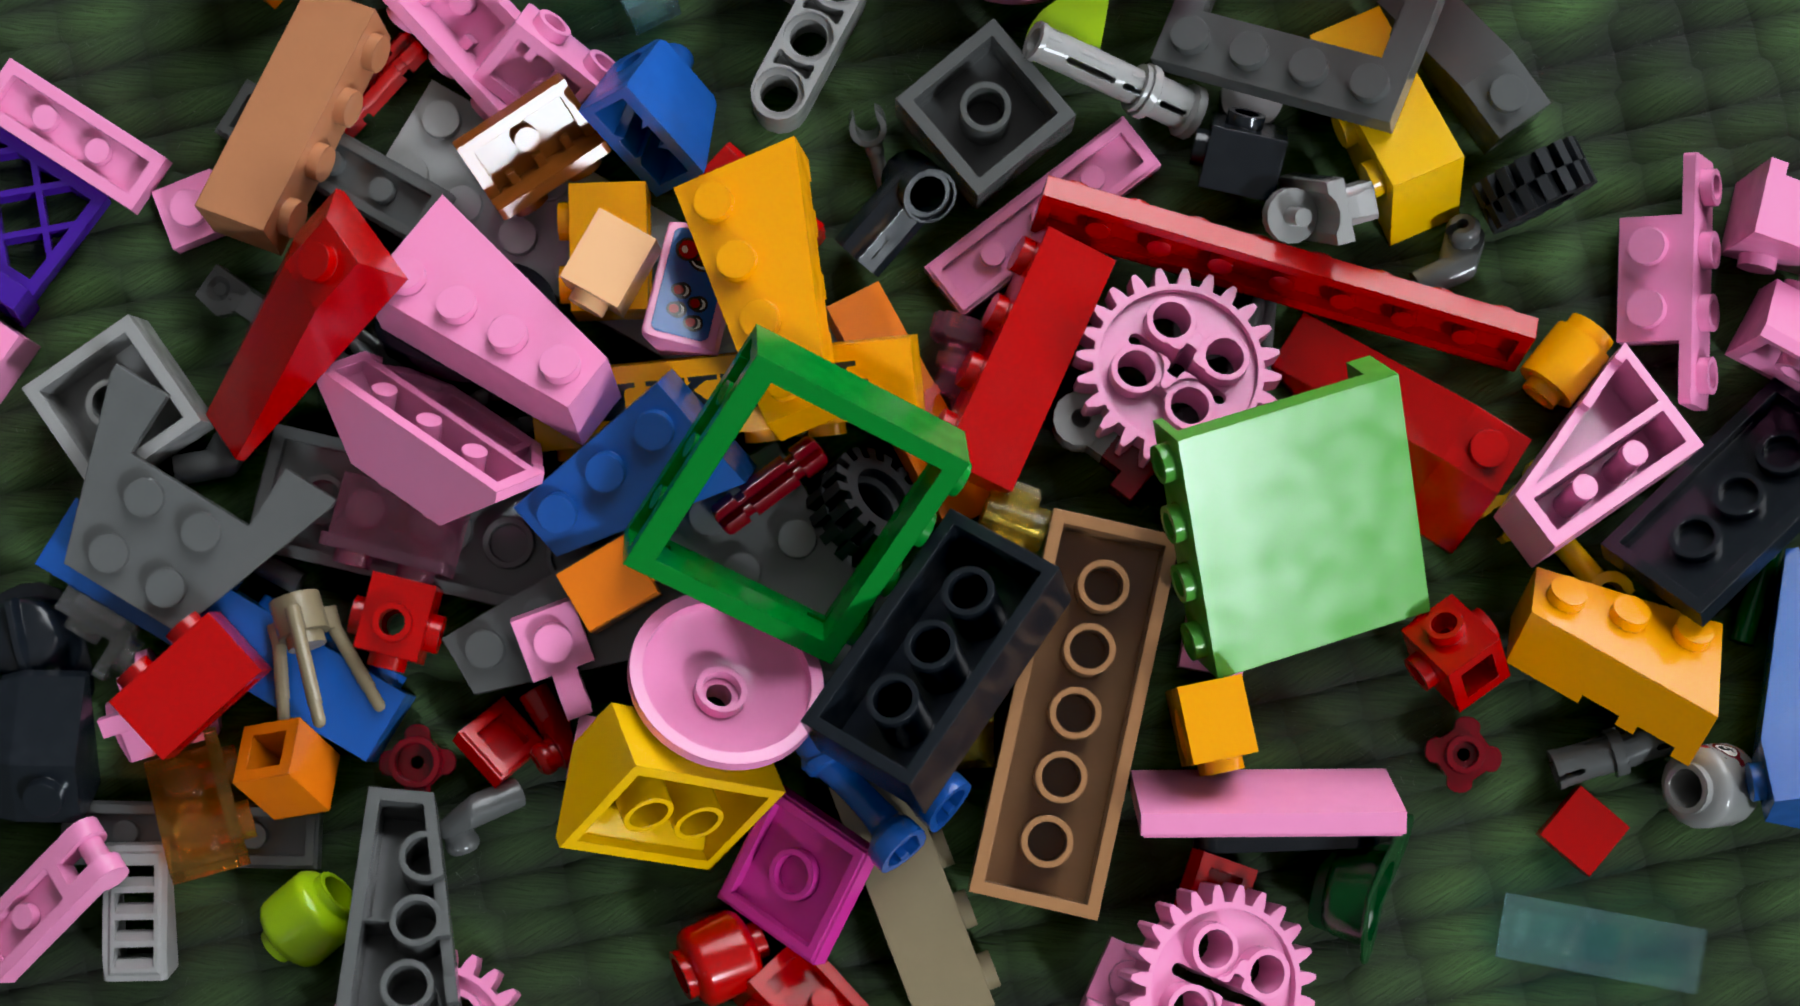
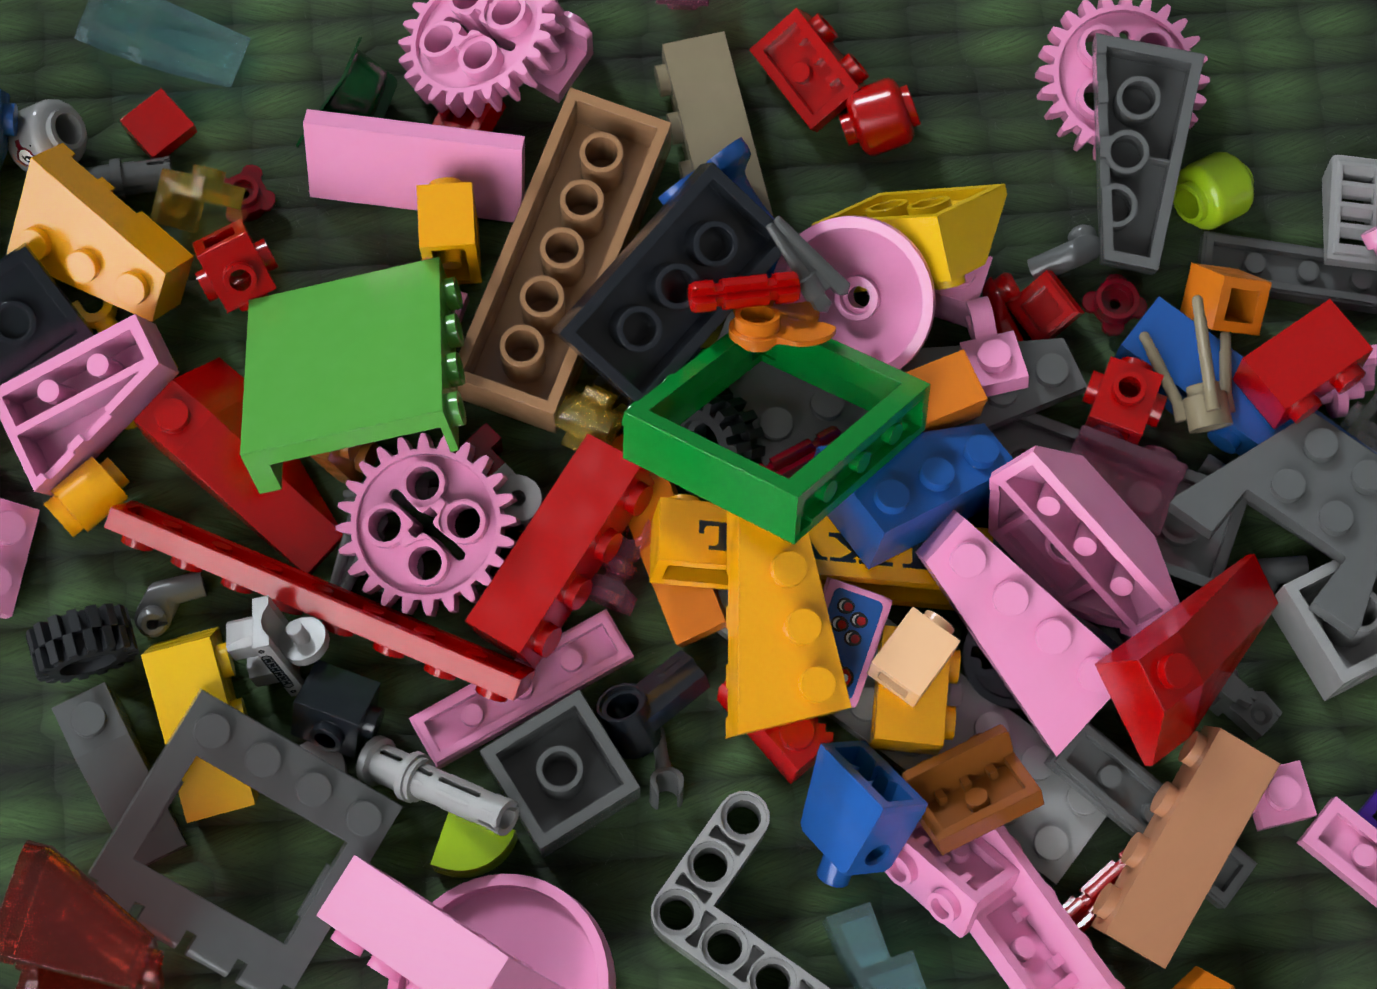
camera: 175 degrees left, 10 degrees down
clear orange bracket [143,726,258,885] -> none
dark pink tile [717,785,874,965] -> none
none -> clear yellow bracket [151,164,245,233]
none -> red axle [688,271,801,313]
none -> orange plate [728,300,836,352]
none -> dark grey piece [766,216,850,313]

